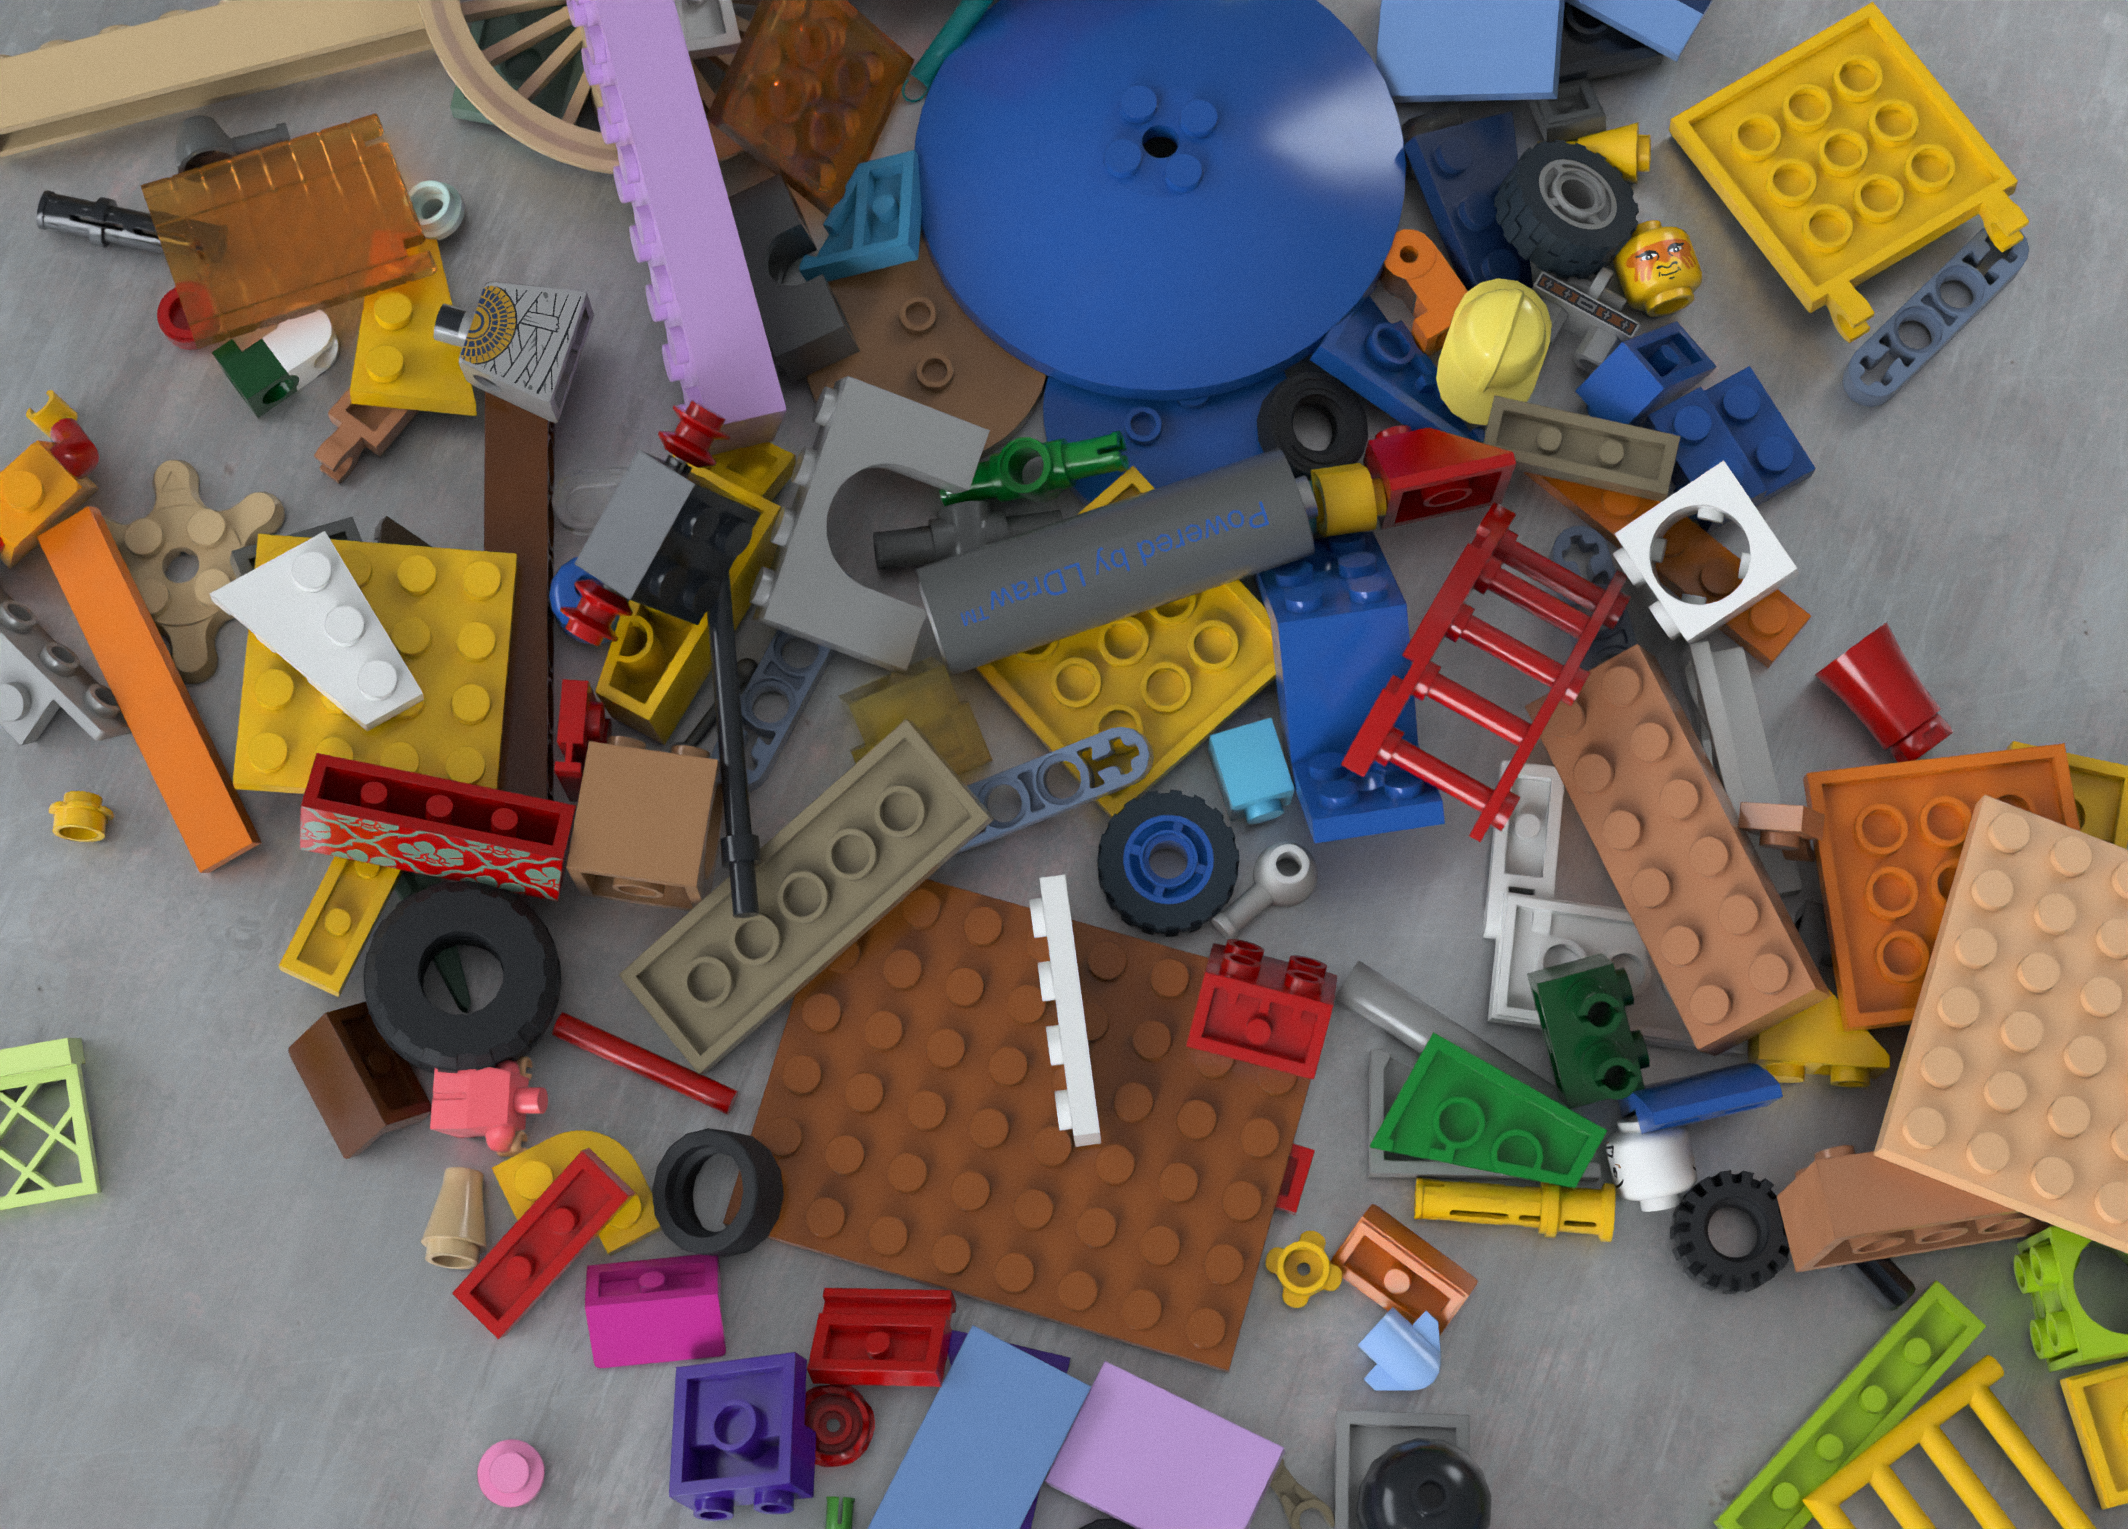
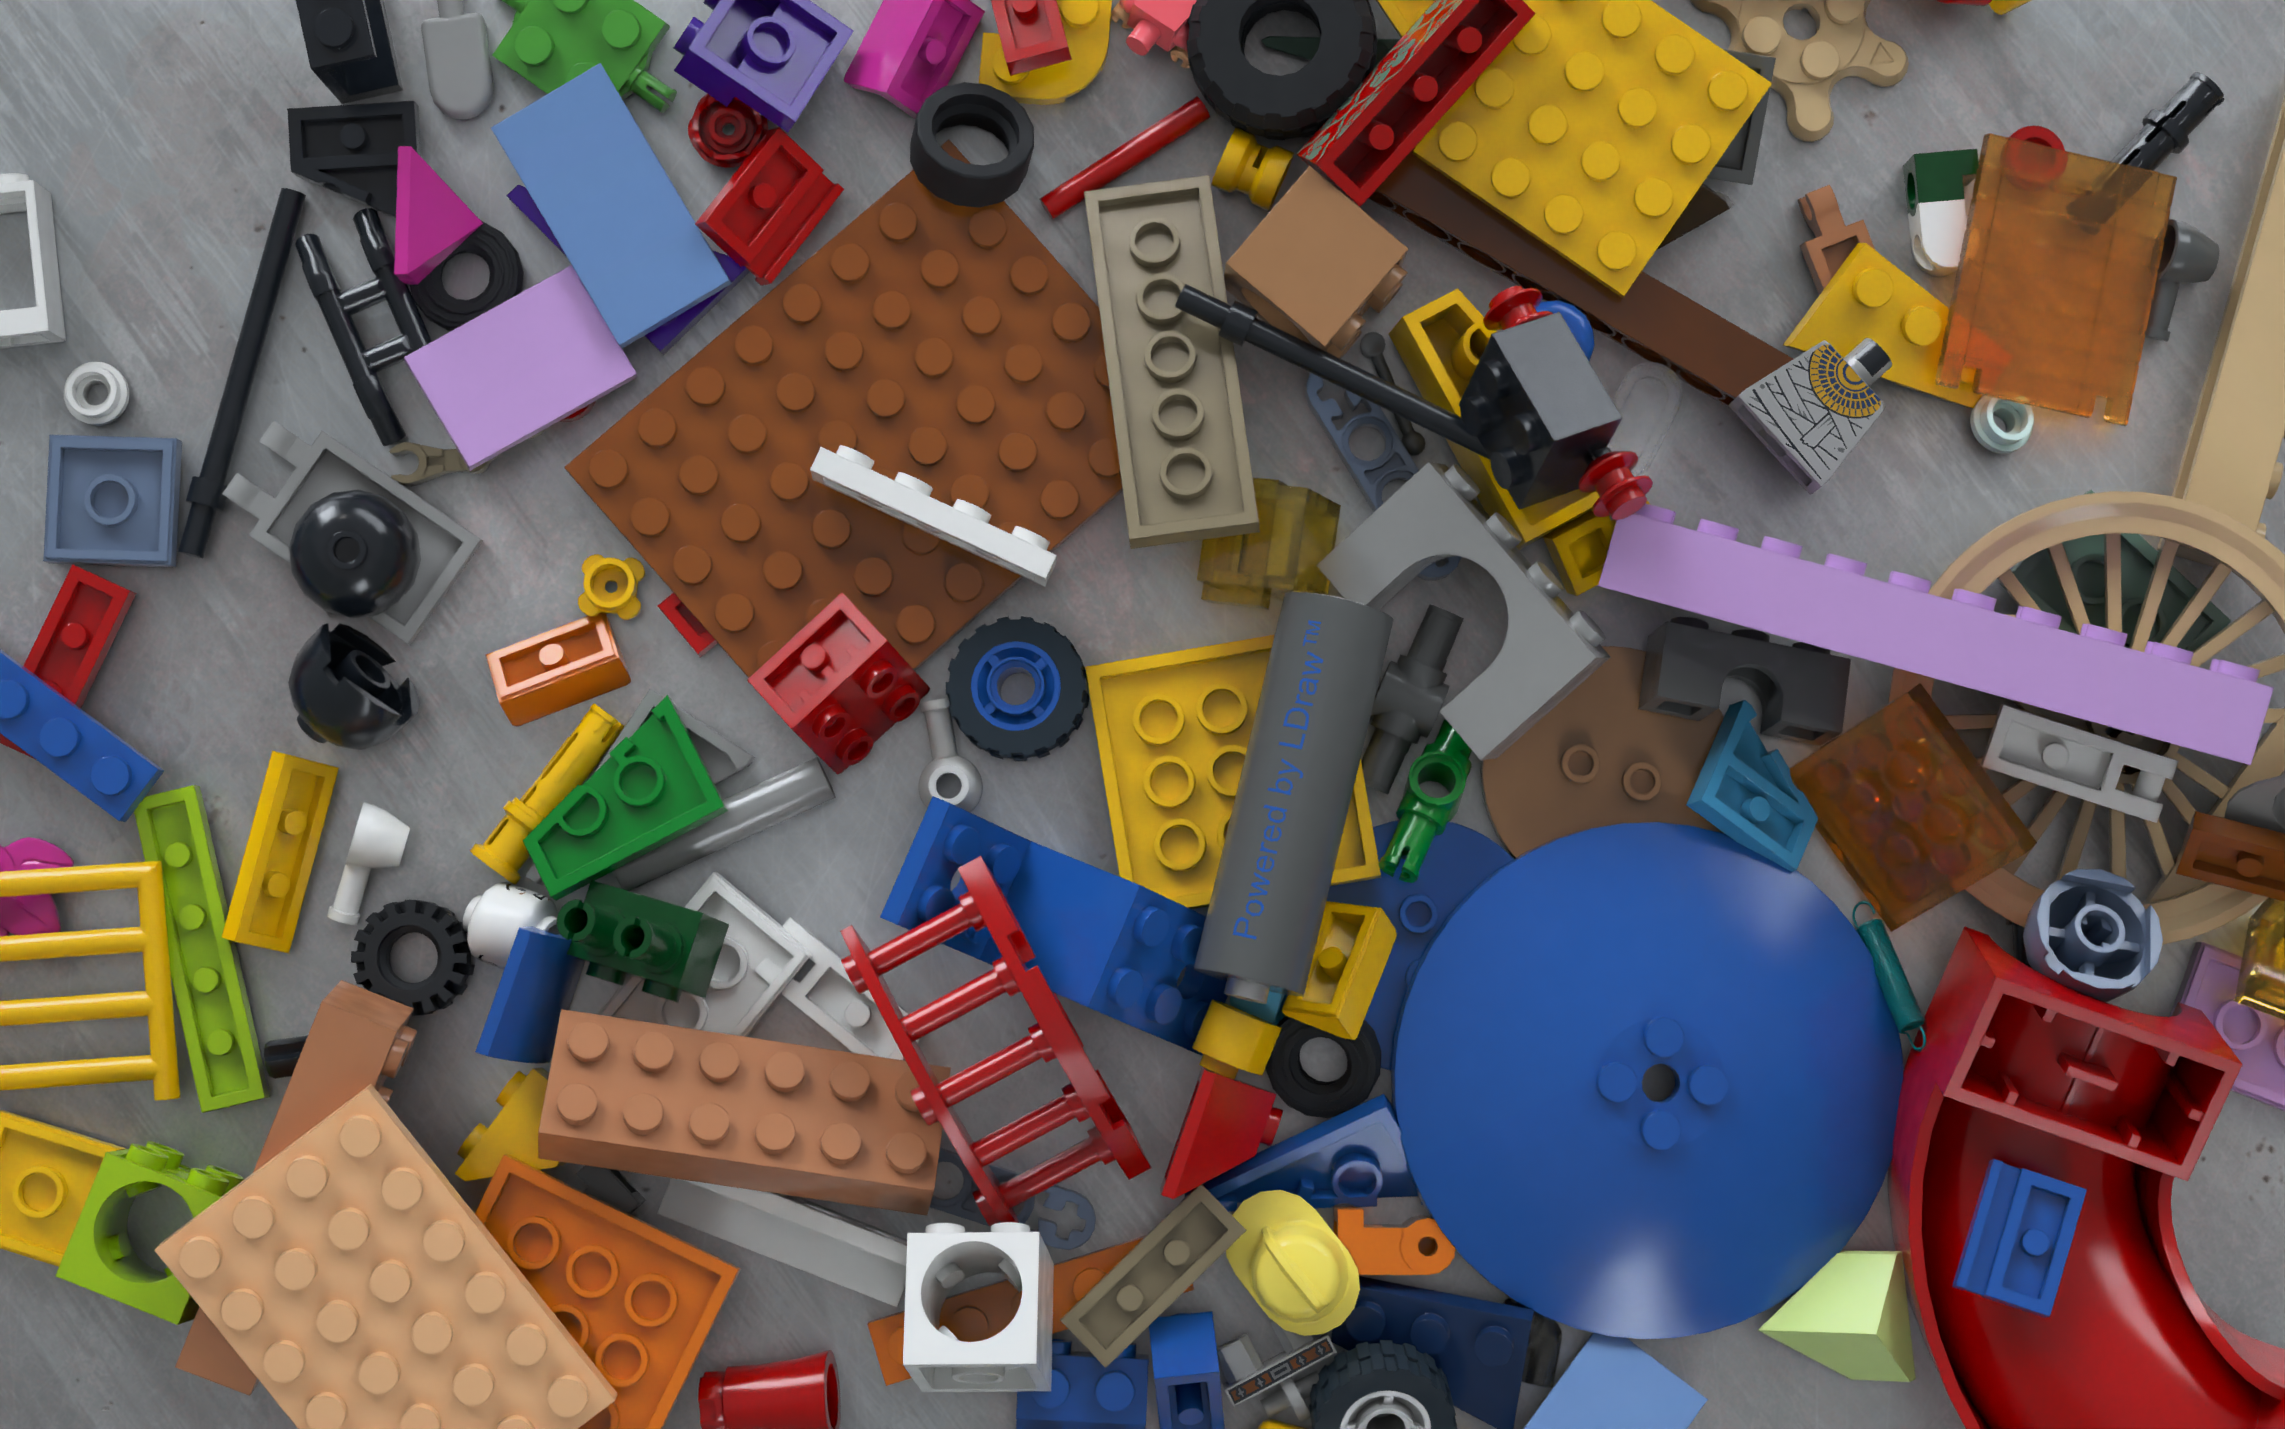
camera: 120 degrees right, 10 degrees up
white wing [210,531,424,731] -> none
red plate [554,679,612,802] -> none
sand blue beam [954,727,1154,855] -> none
medium azure brick [1208,718,1294,824] -> none
light blue piece [1358,1307,1442,1391] -> none
nougat plate [1738,802,1825,862] -> none
none -> yellow plate [222,751,339,953]
none -> black cylinder [288,623,420,750]
none -> white bar [327,802,410,925]
none -> yellow wheel [1211,127,1294,211]
none -> yellow slope [1282,901,1397,1040]

